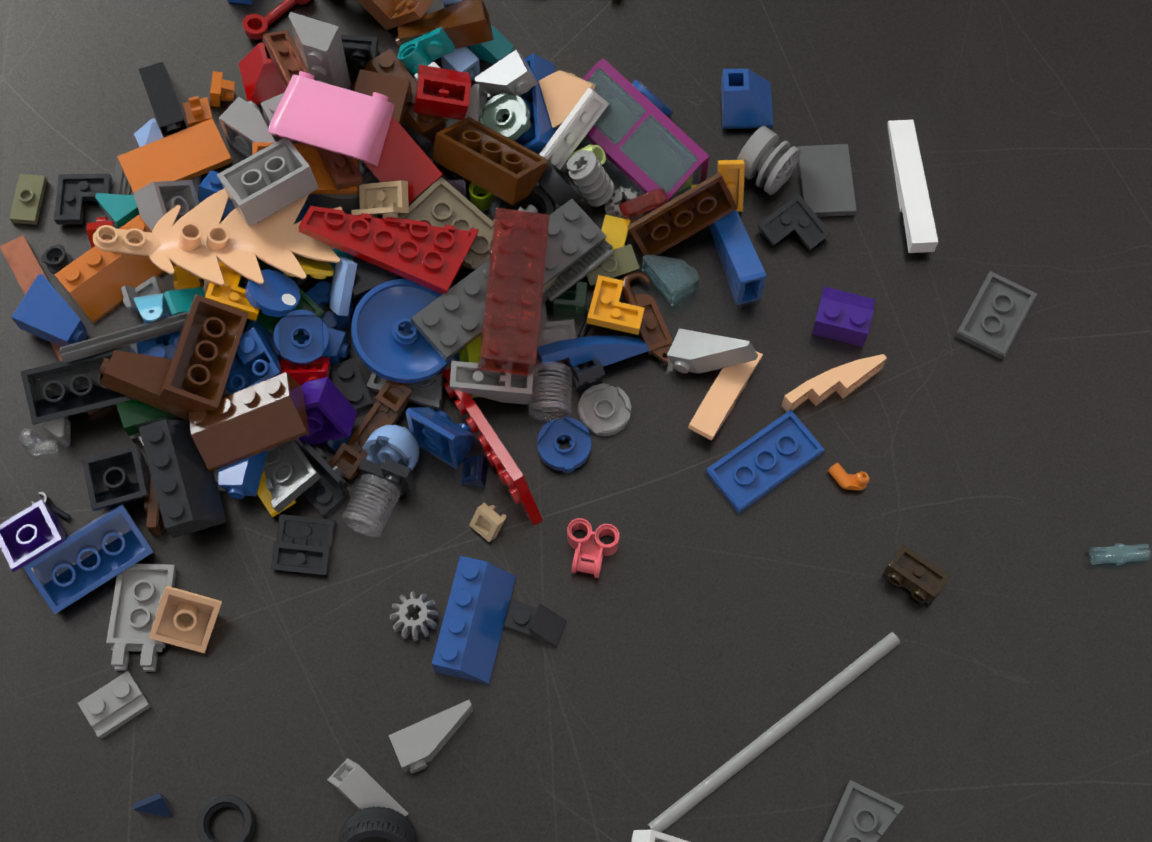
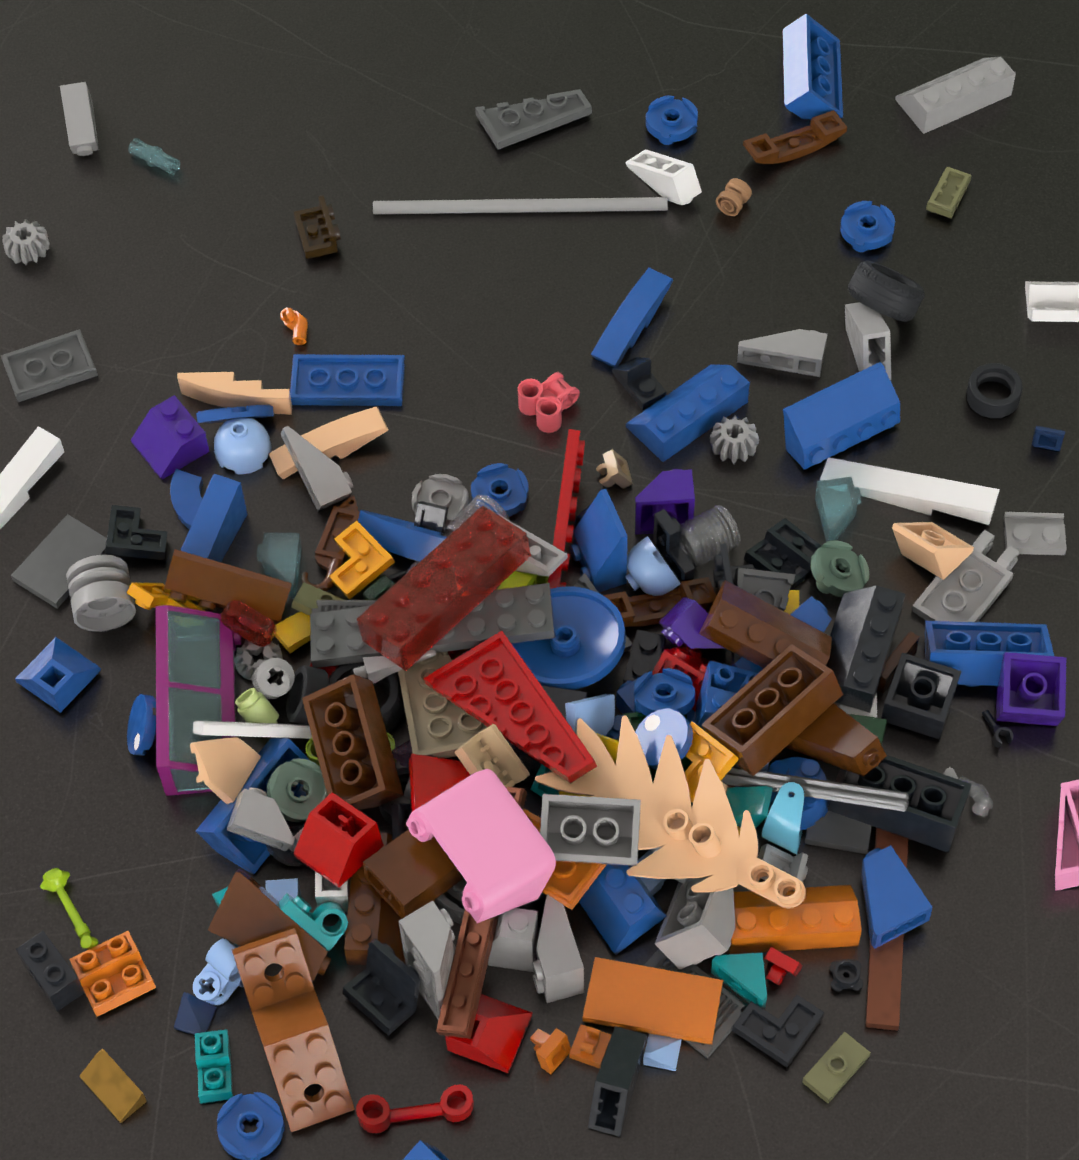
camera: 140 degrees left, 10 degrees down
none -> light grey gear [2,219,50,265]
none -> blue tile [170,469,203,529]
none -> blue tile [196,405,274,424]
none -> light blue cylinder [214,417,271,475]
none -> blue slope [591,268,673,368]
none -> dark purple slope [635,469,695,535]
none -> blue slope [783,362,900,470]
none -> sand green plate [811,540,869,597]
none -> clear light blue slope [815,477,861,542]
none -> white slope [819,458,1000,525]

